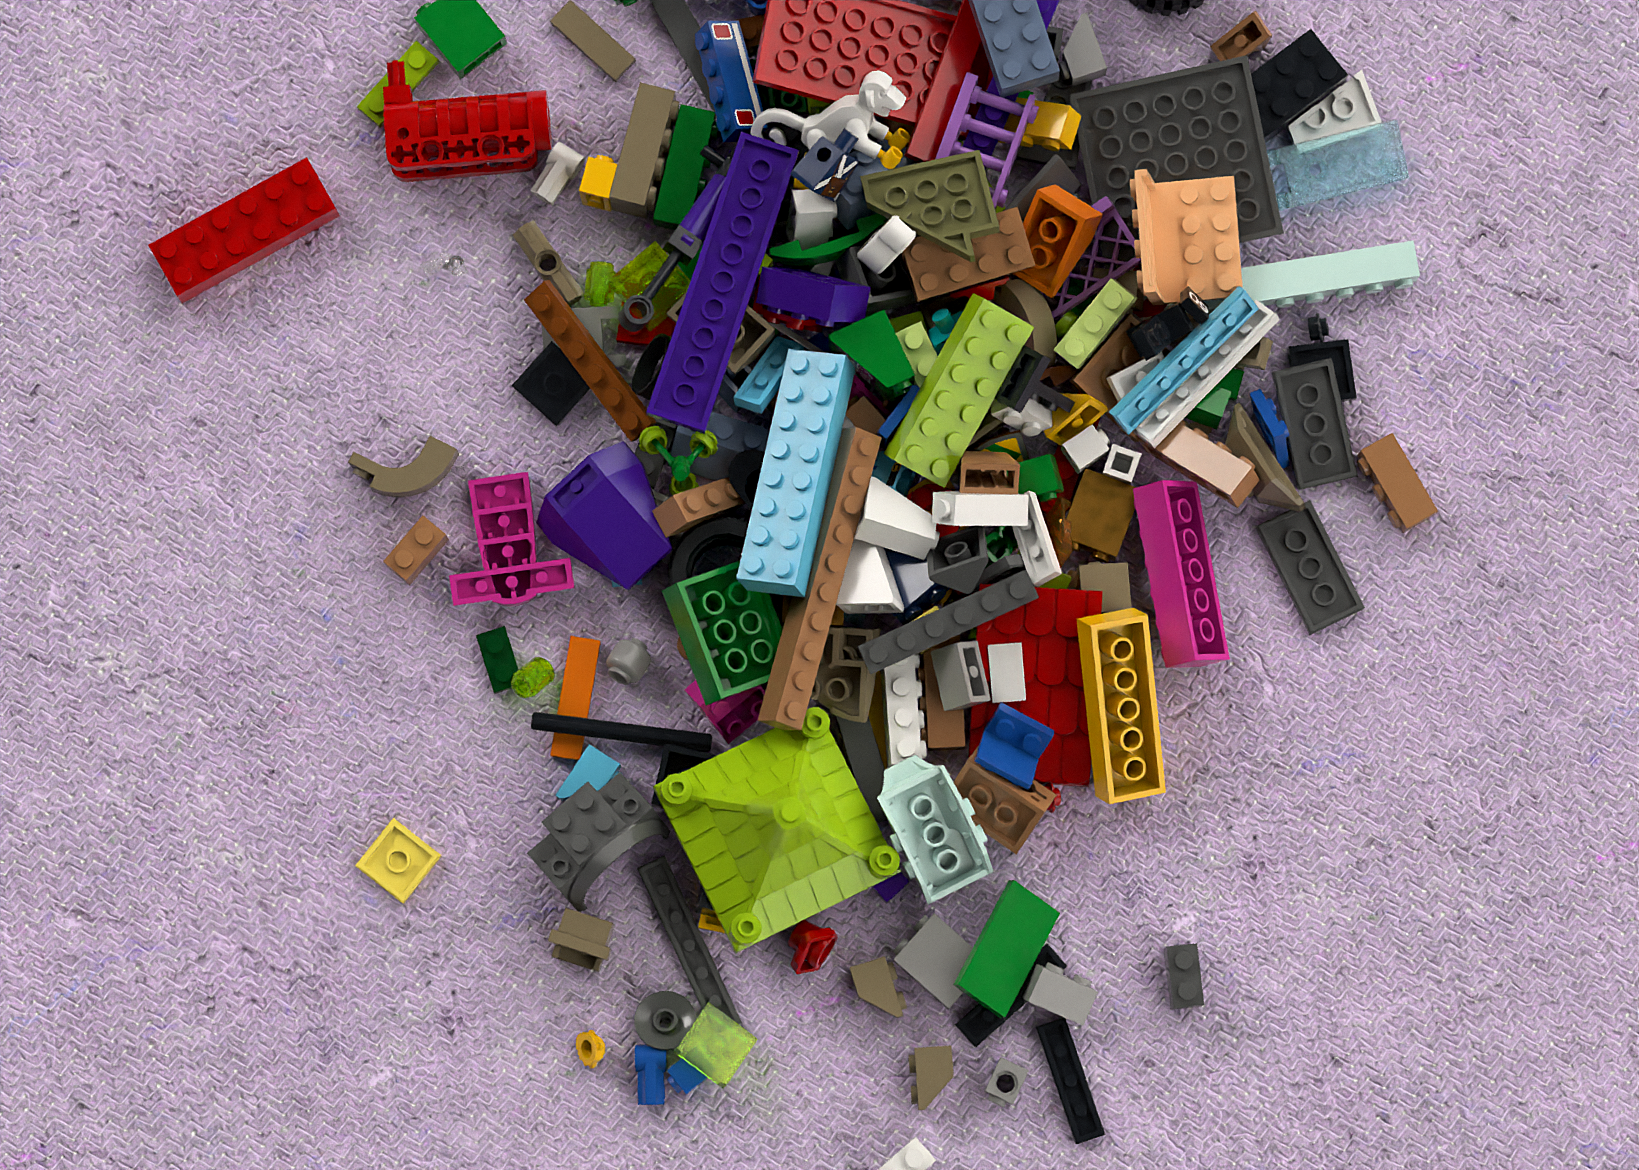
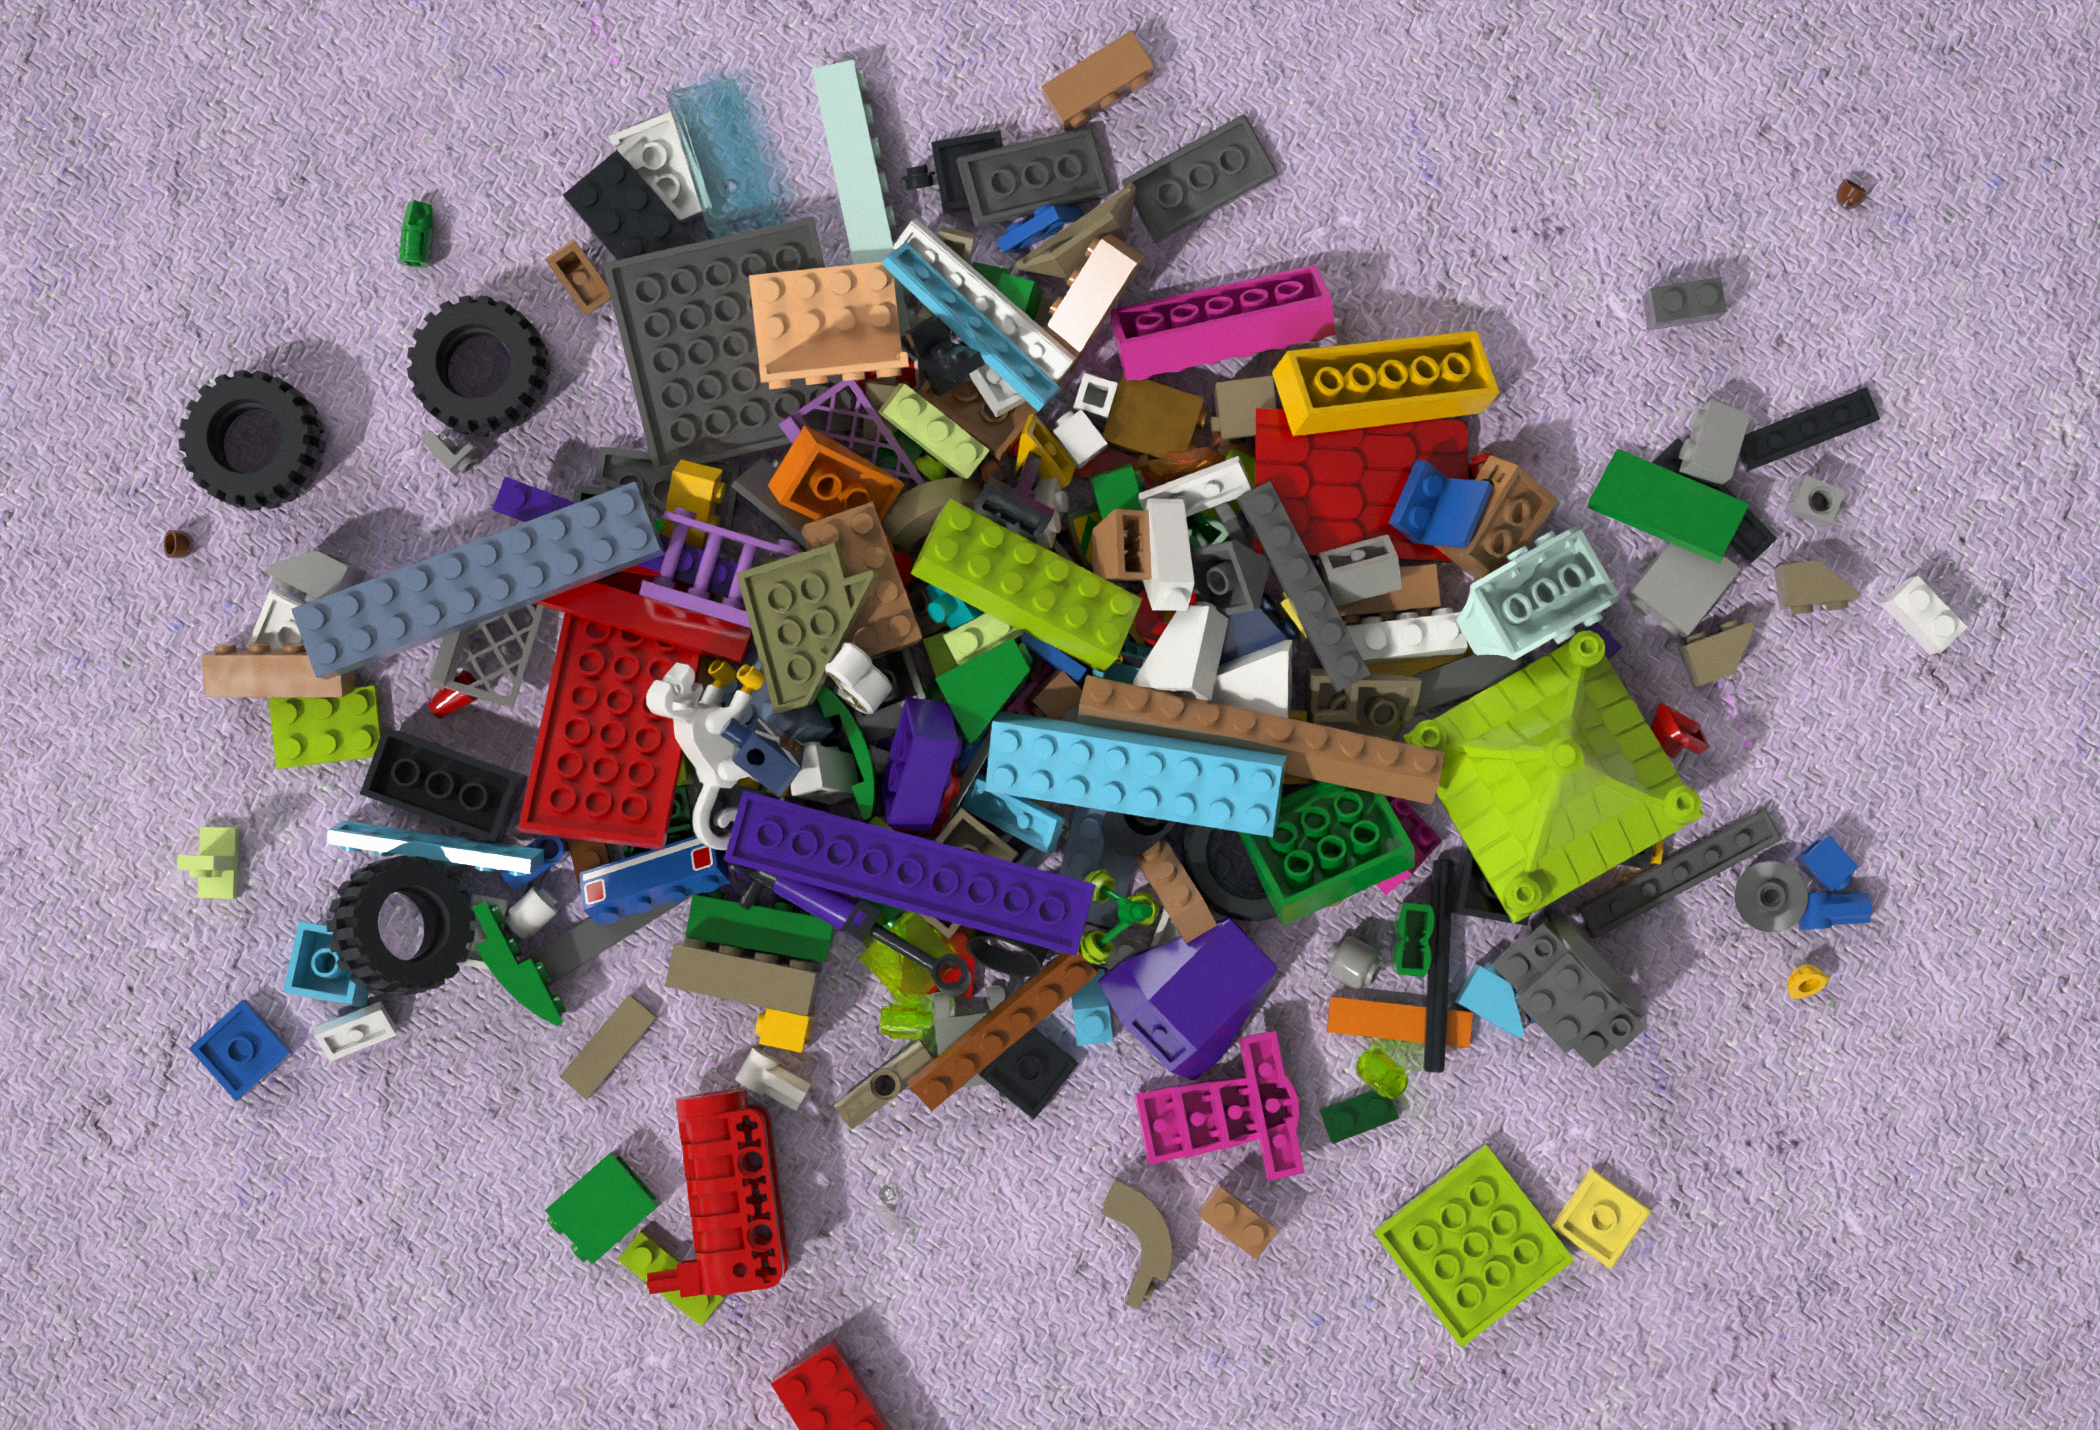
camera: 90 degrees left, 5 degrees up
dark tan plate [548,908,615,972] -> none
clear neon green tile [674,1002,758,1088] -> none
white sticker [988,642,1026,703] -> none
light grey slope [1059,13,1107,87] -> none
black tile [1180,286,1209,324] -> none
none -> medium azure slope [1071,969,1113,1046]
none -> lime plate [1372,1144,1575,1348]
none -> green brick [1391,902,1434,977]
none -> reddish brown hinge [1836,179,1868,209]

